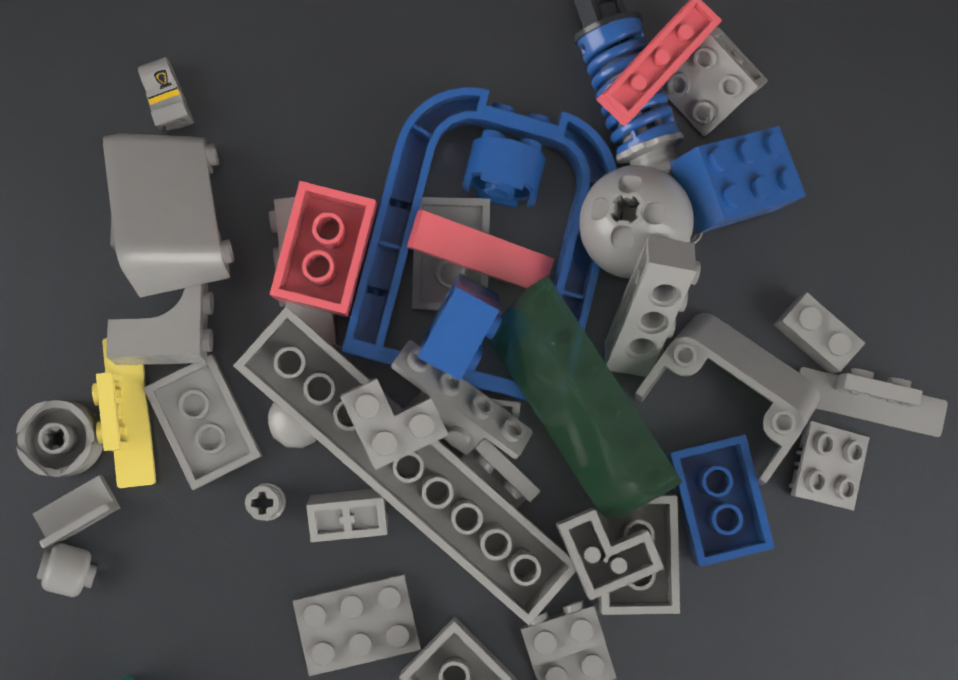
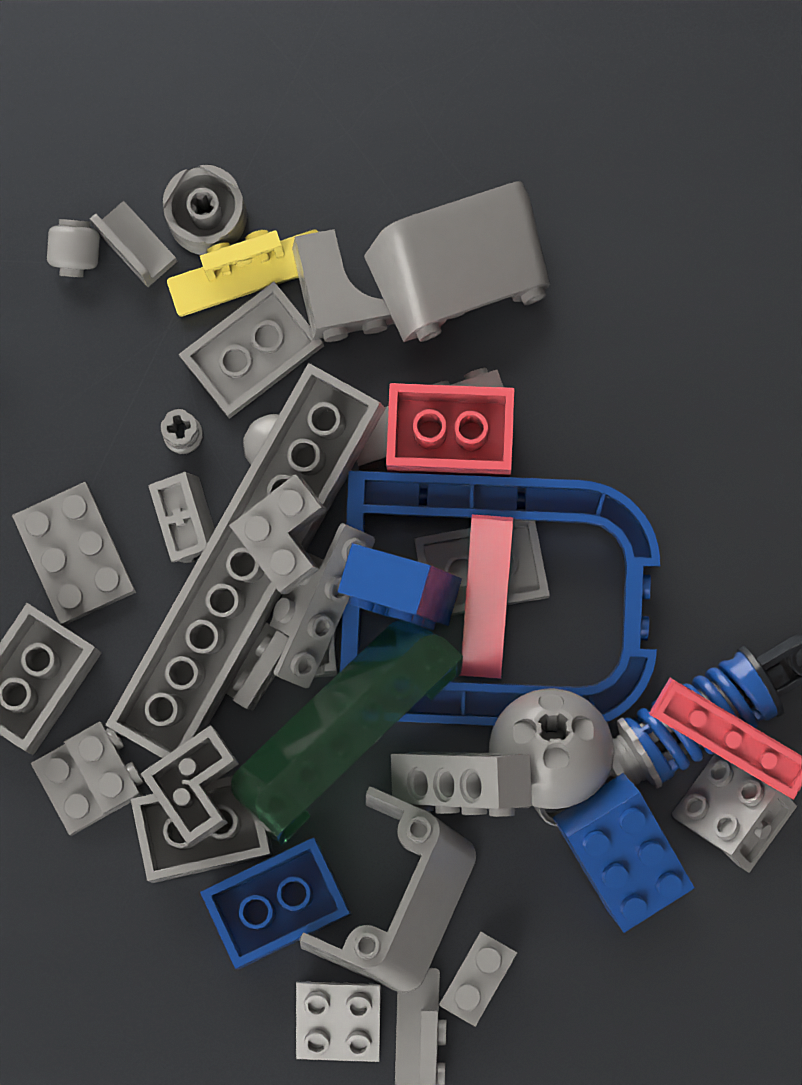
camera: 90 degrees right, 5 degrees down
light grey leg [138,57,195,134] -> none
blue brick [462,130,546,208] -> none

